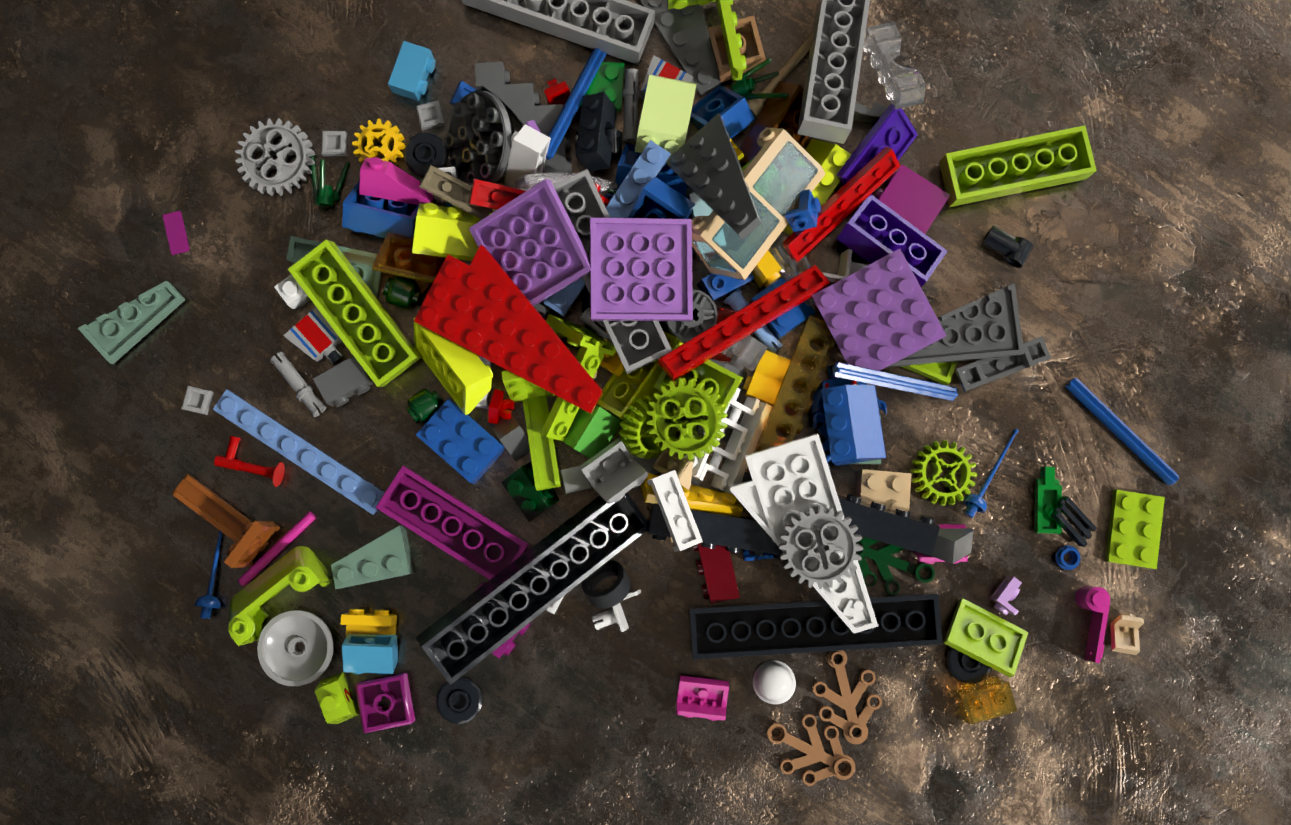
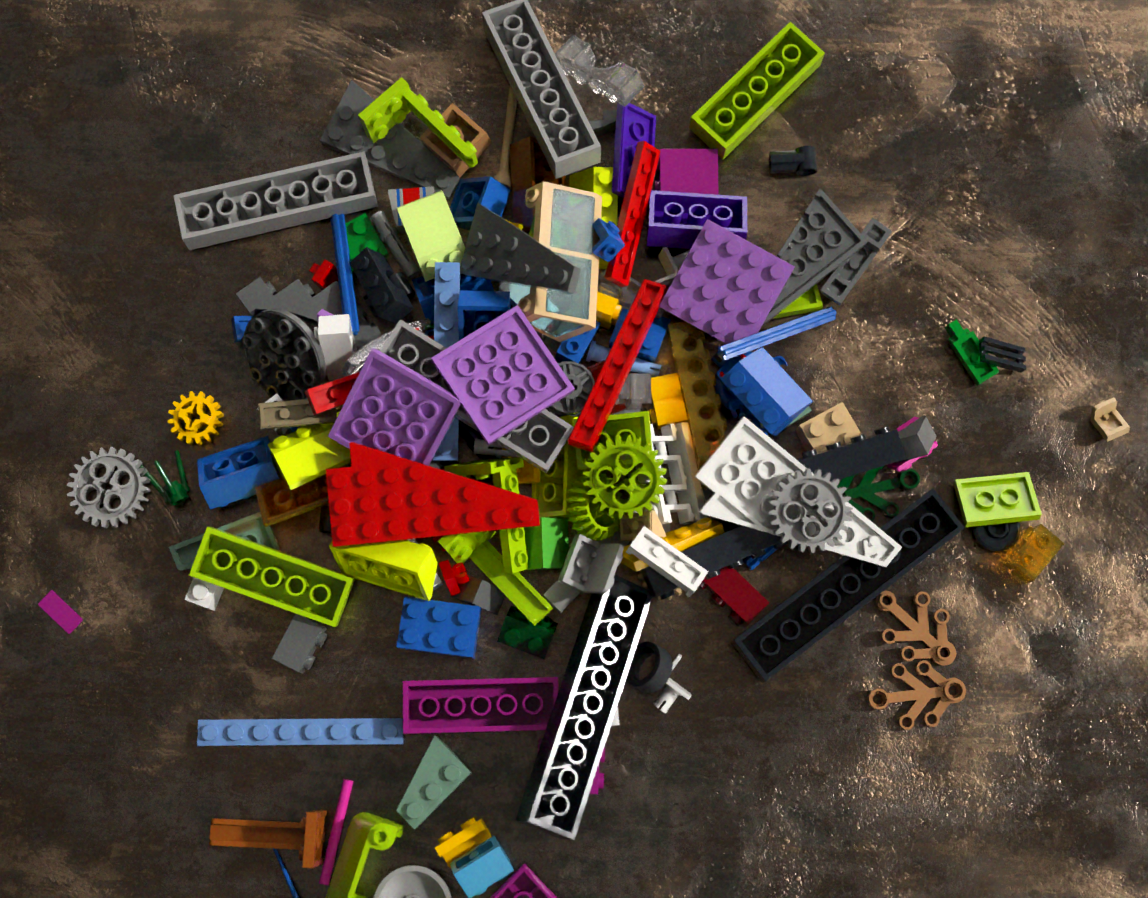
camera: 30 degrees left, 5 degrees down
sand green wing [78,281,186,364] -> none
light grey tile [181,386,214,415] -> none
red piece [214,436,285,487] -> none
light grey pin [270,352,327,417] -> none
torso [284,307,345,366] -> none
light grey tile [321,131,348,157] -> none
dark pink slope [359,157,434,205] -> none
dark green head [382,274,420,309] -> none
dark azure brick [388,41,435,101] -> none
black wheel [403,132,448,176] -> none
dark green head [406,388,443,424] -> none
light grey tile [416,100,445,131] -> none
black wheel [436,677,483,724] -> none
dark pink bracket [676,676,729,721] -> none
dark green plant [732,58,788,100] -> none
white helmet [752,660,796,704] -> none
lime gear [910,440,977,506] -> none
blue sword [963,429,1019,518] -> none
lavender bracket [990,576,1022,616] -> none
blue plate [1055,546,1080,570] -> none
blue axle [1066,378,1179,485] -> none
dark pink door [1075,586,1110,663] -> none
lime plate [1105,490,1165,569] -> none

